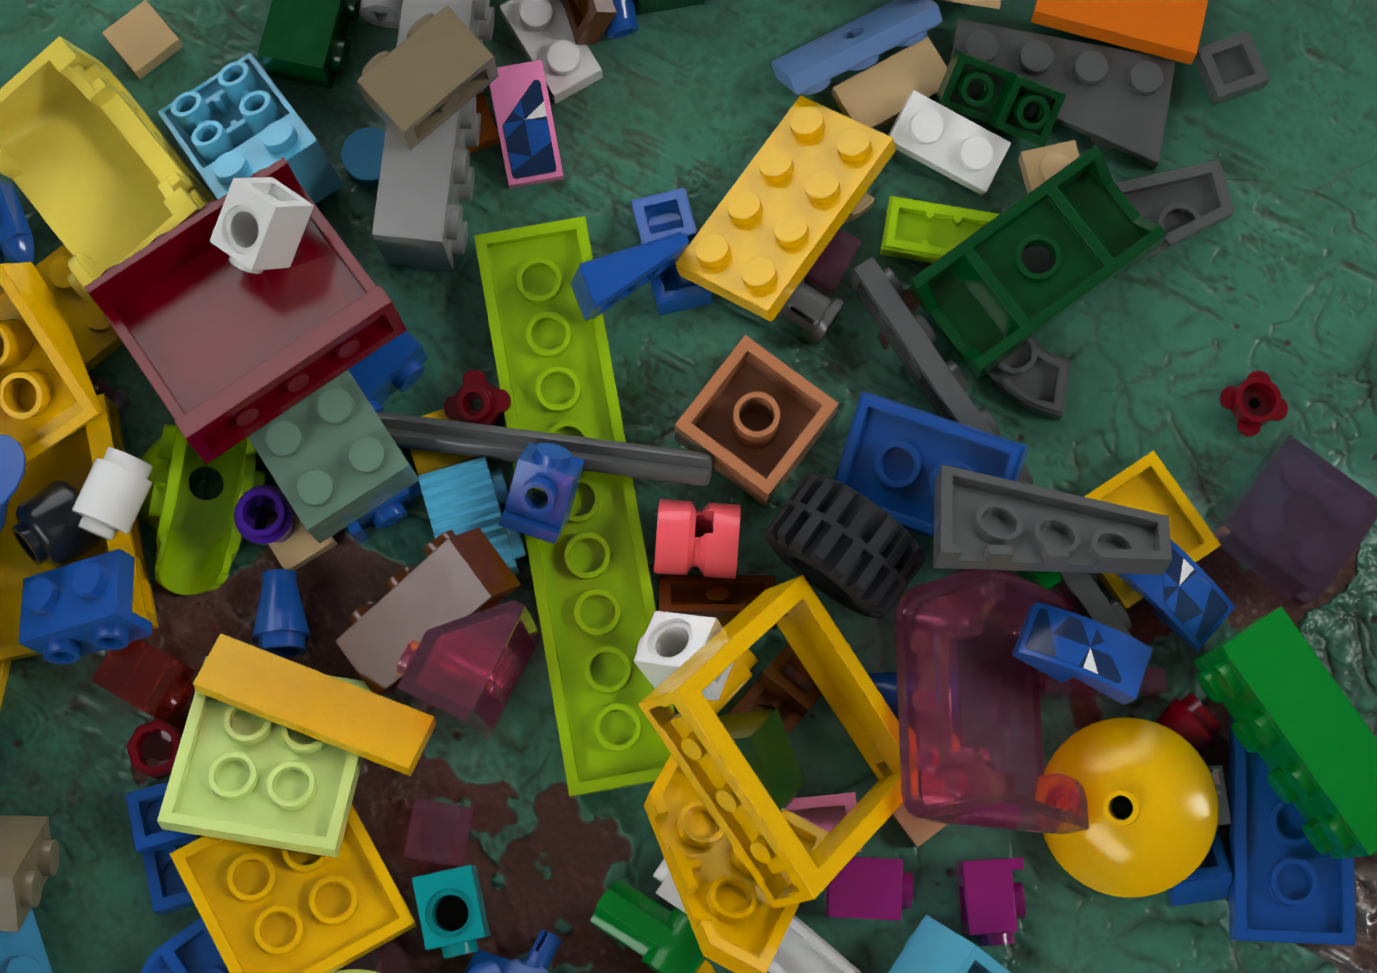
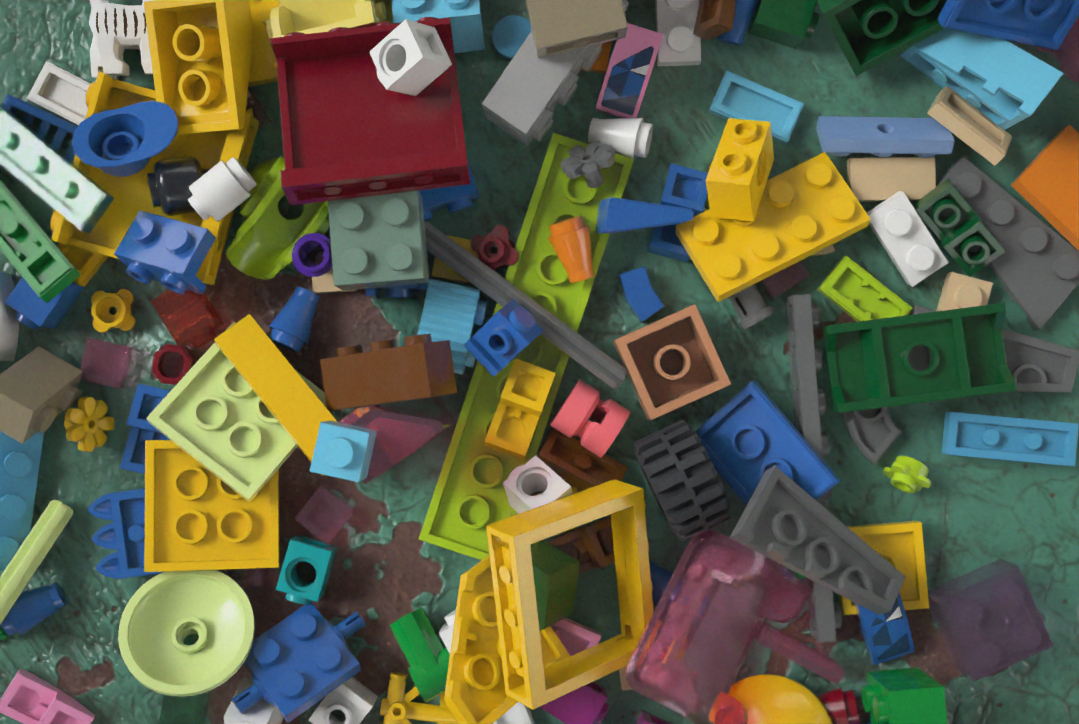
camera: 30 degrees right, 10 degrees up
slope [1012,602,1153,705] -> none
dark red plate [1219,371,1288,437] -> none
none -> yellow plant [64,397,114,452]
none -> clear pink tile [80,338,133,388]
none -> yellow plate [91,289,136,333]
none -> medium azure brick [310,421,377,482]
none -> yellow slope [484,358,556,460]
none -> orange cone [548,216,595,283]
none -> dark grey plant [561,141,615,188]
none -> white cone [588,118,653,160]
none -> blue piece [618,267,664,323]
none -> yellow brick [705,118,774,222]
none -> medium azure tile [708,70,804,145]
none -> lime plate [883,456,931,493]
none -> dark azure plate [941,411,1079,466]

